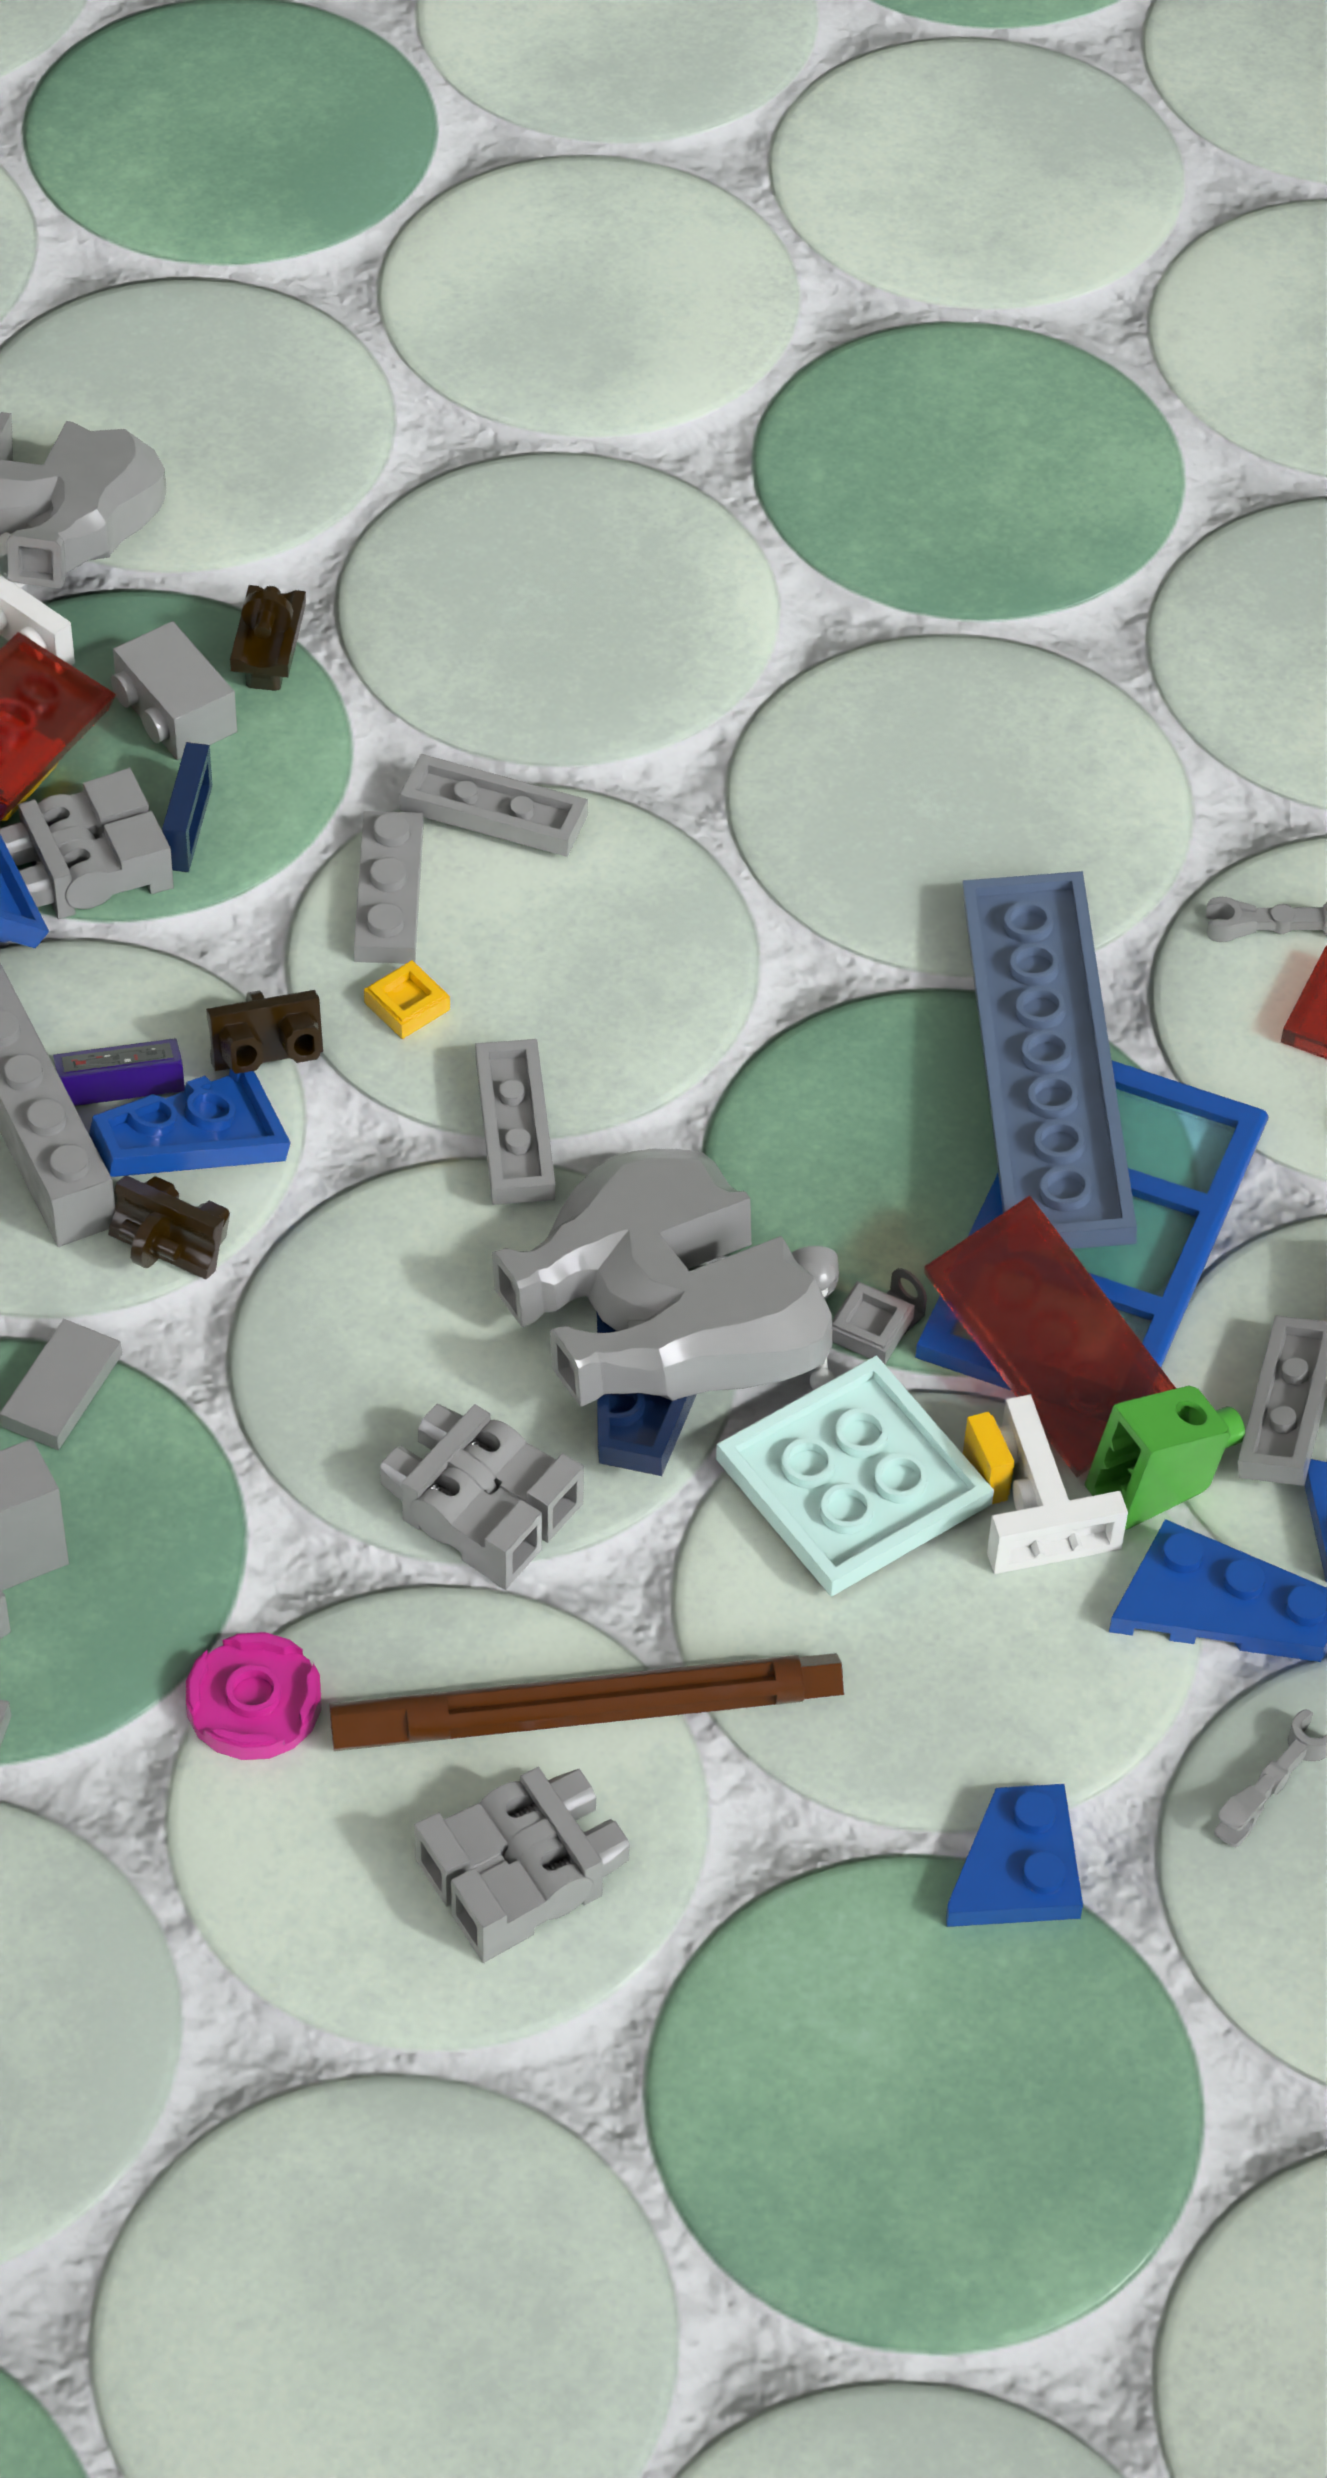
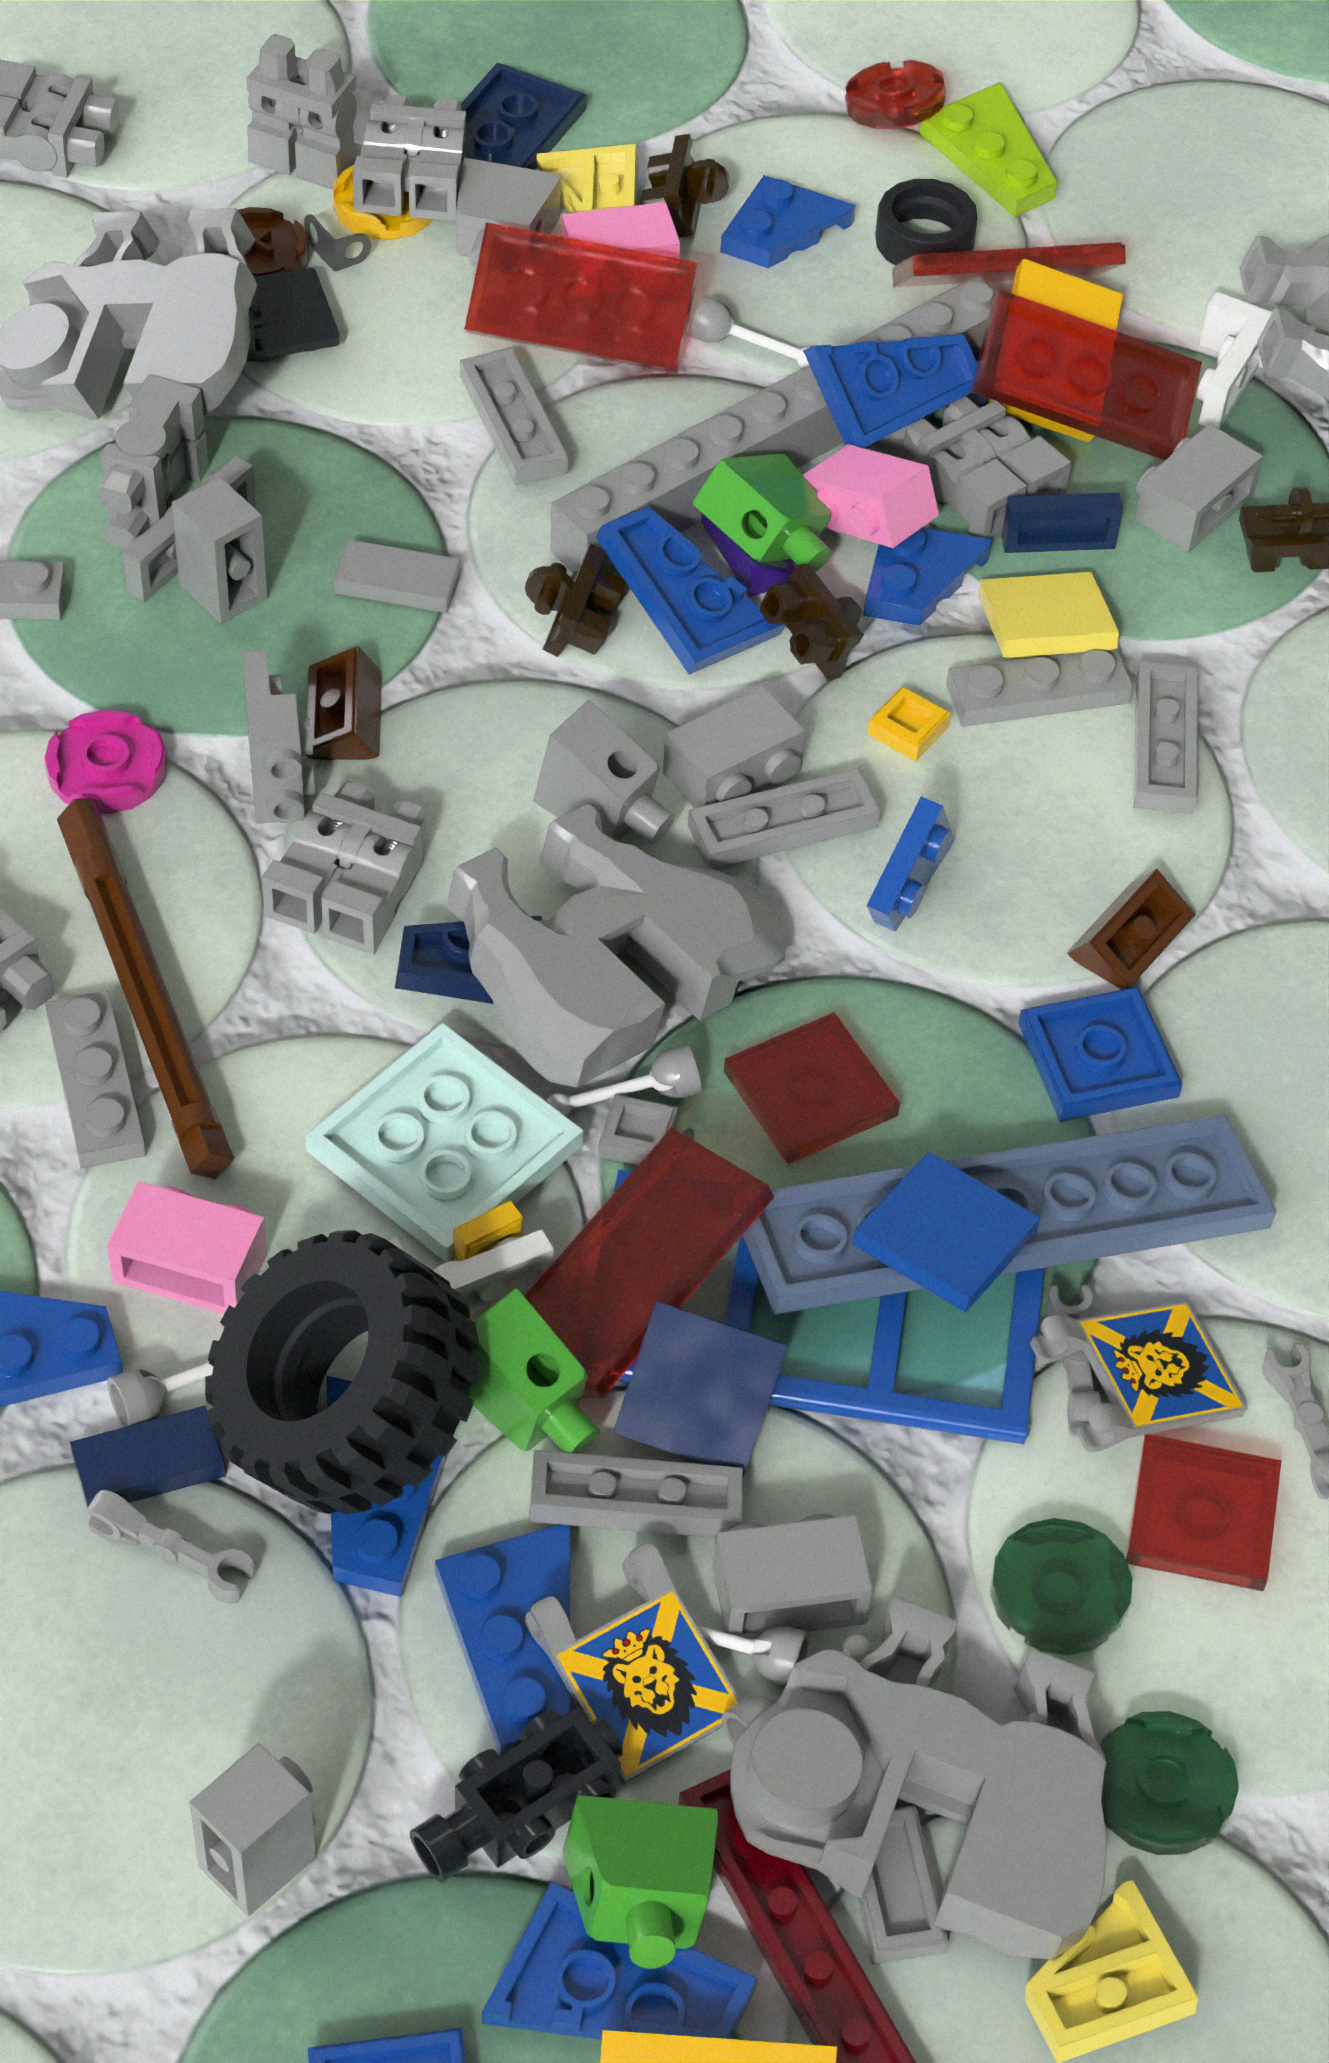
camera: 75 degrees right, 0 degrees up
none -> light grey plate [45,990,146,1169]
none -> dark blue tile [70,1405,225,1510]
none -> bright pink brick [107,1181,267,1314]
none -> light grey hinge [107,1362,213,1427]
none -> black tyre [205,1230,480,1515]
none -> light grey plate [242,650,315,824]
none -> reddish brown slope [306,646,381,760]
none -> light grey torso [533,700,675,844]
none -> dark blue tile [613,1300,789,1478]
none -> light grey brick [663,686,805,808]
none -> bright green torso [692,453,831,572]
none -> clear red tile [724,1012,900,1164]
none -> bright pink brick [803,444,939,548]
none -> blue tile [852,1151,1041,1313]
none -> blue wing [863,527,992,626]
none -> blue wing [866,796,954,932]
none -> light yellow tile [979,572,1119,658]
none -> blue tile [1018,986,1183,1122]
none -> flag [1030,1301,1248,1452]
none -> light grey piece [1046,1285,1101,1437]
none -> reddish brown slope [1067,869,1196,990]

